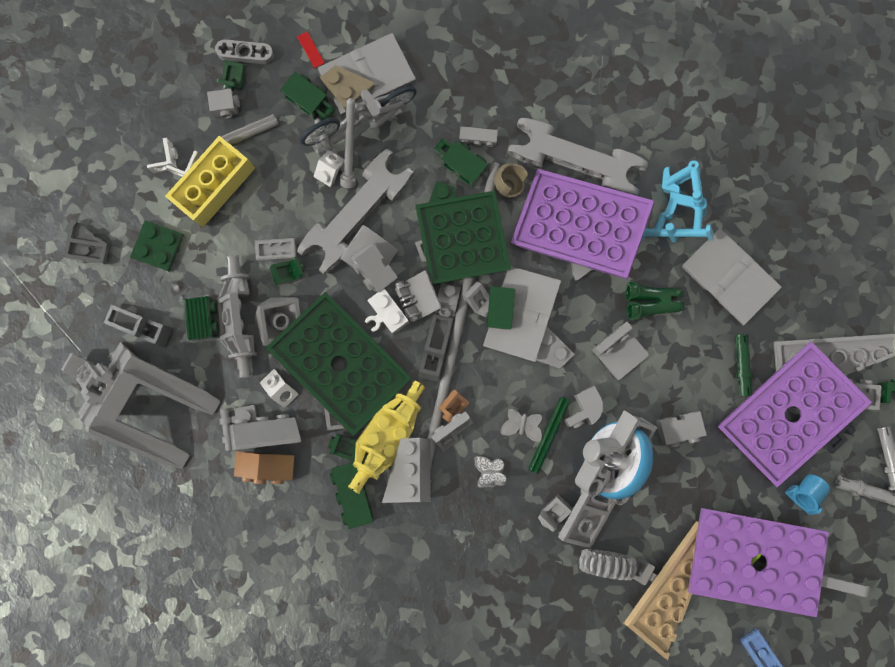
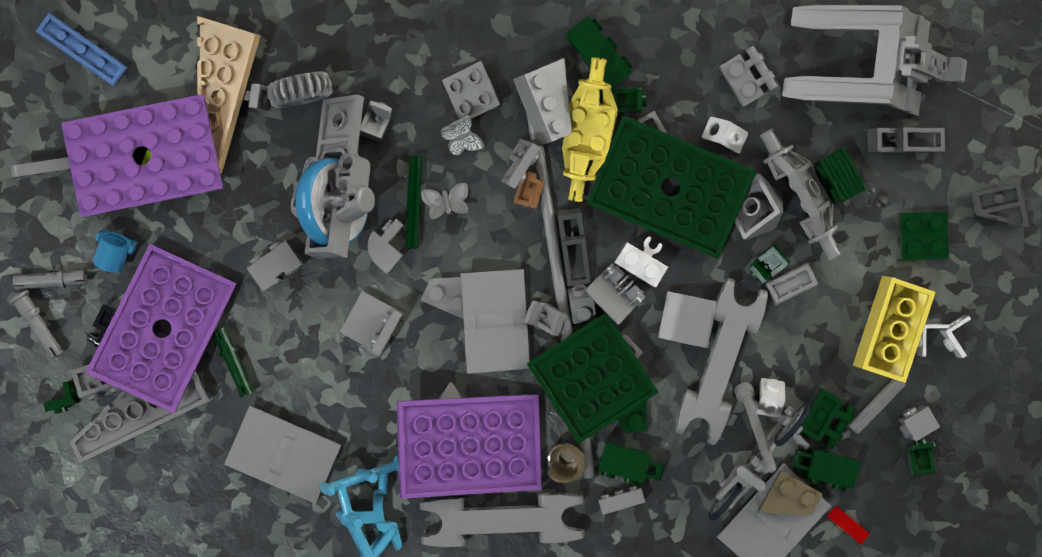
camera: 165 degrees right, 5 degrees up
light grey beam [215,40,274,64] -> none
light grey slope [230,414,301,450] -> none
medium nougat brick [234,451,295,484] -> none
light grey brick [351,244,398,292] -> none
dark green slope [487,286,515,330] -> none
dark green piece [625,282,685,321] -> none
none -> light grey hinge [442,61,500,119]
none -> dark green plate [801,388,856,449]

